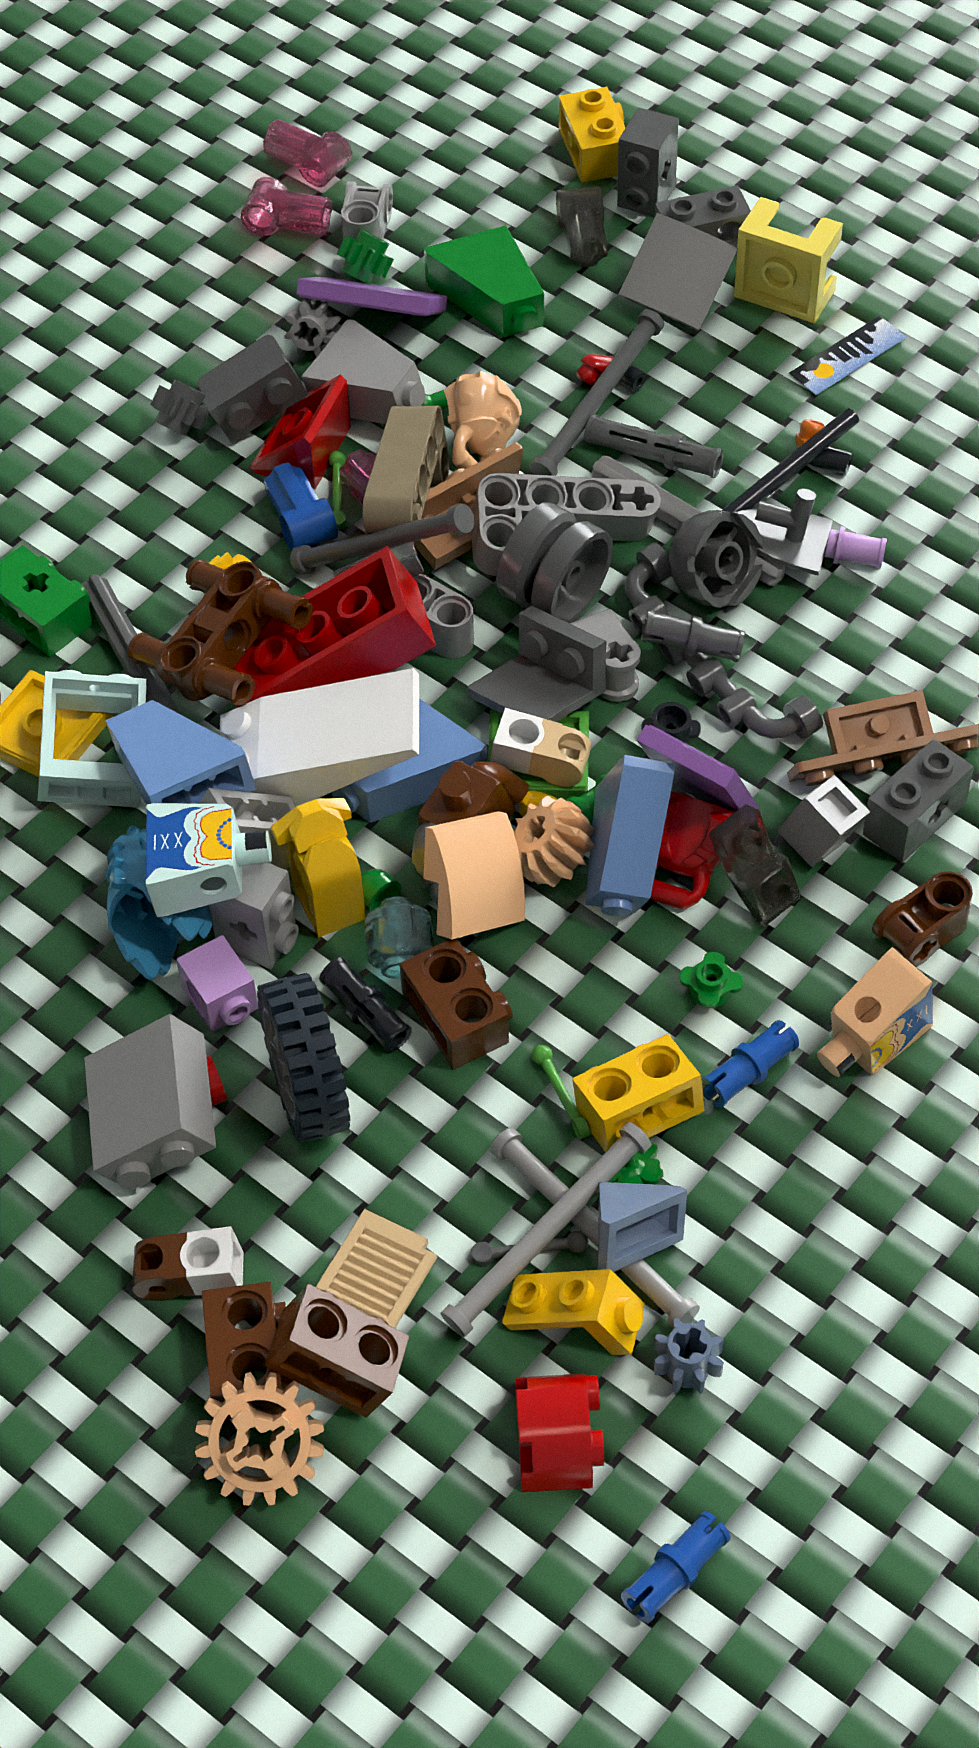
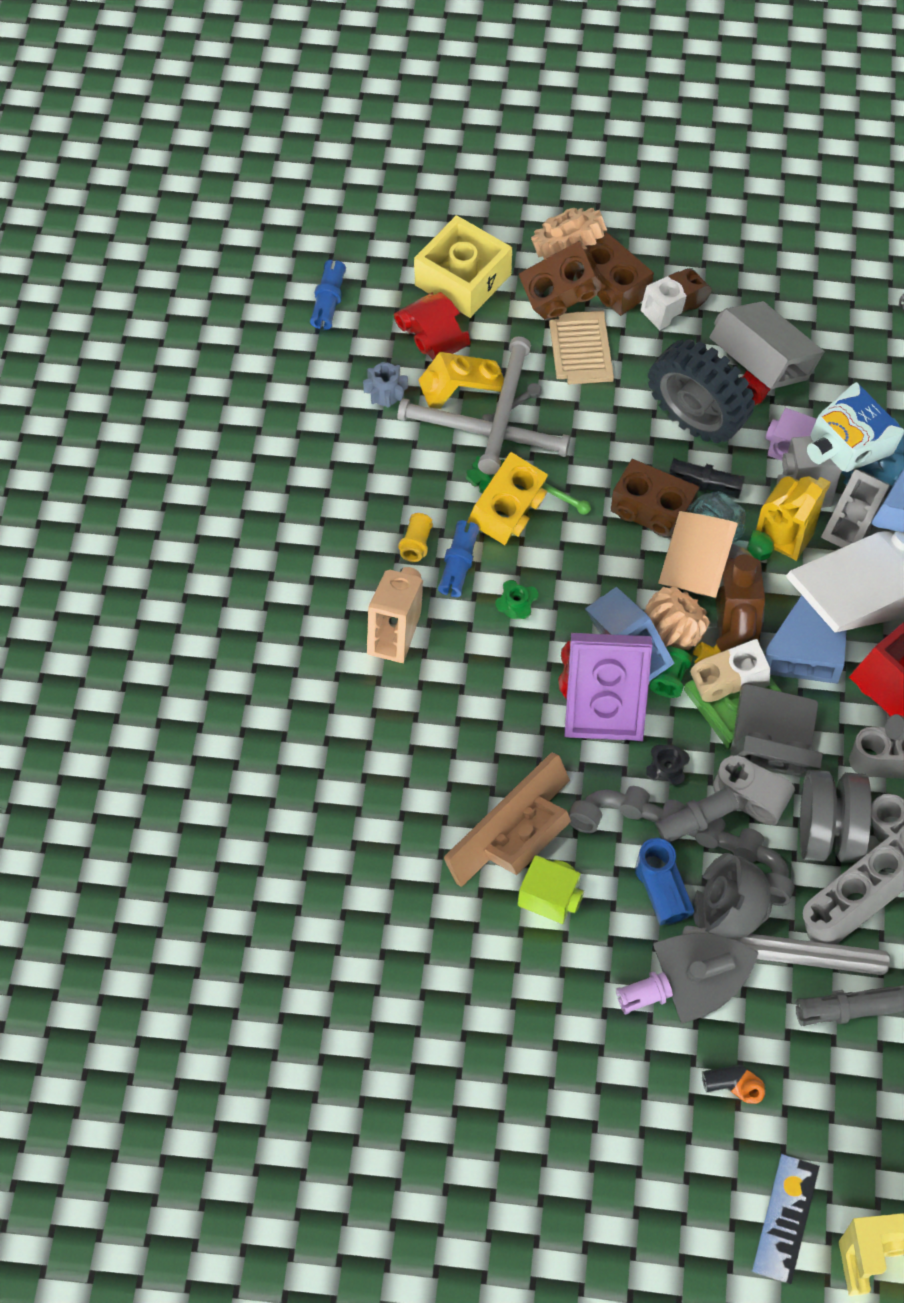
camera: 145 degrees right, 5 degrees up
sand blue slope [598,1182,687,1272] -> none
clear smoke slope [708,804,801,926] -> none
black bar [722,408,859,513] -> none
light grey brick [777,775,870,868] -> none
dark grey brick [862,738,974,863] -> none
reddish brown piece [872,871,973,967] -> none
none -> yellow pin [398,513,433,562]
none -> light yellow brick [414,215,512,318]
none -> lime brick [518,855,584,924]
none -> blue piece [635,838,694,926]

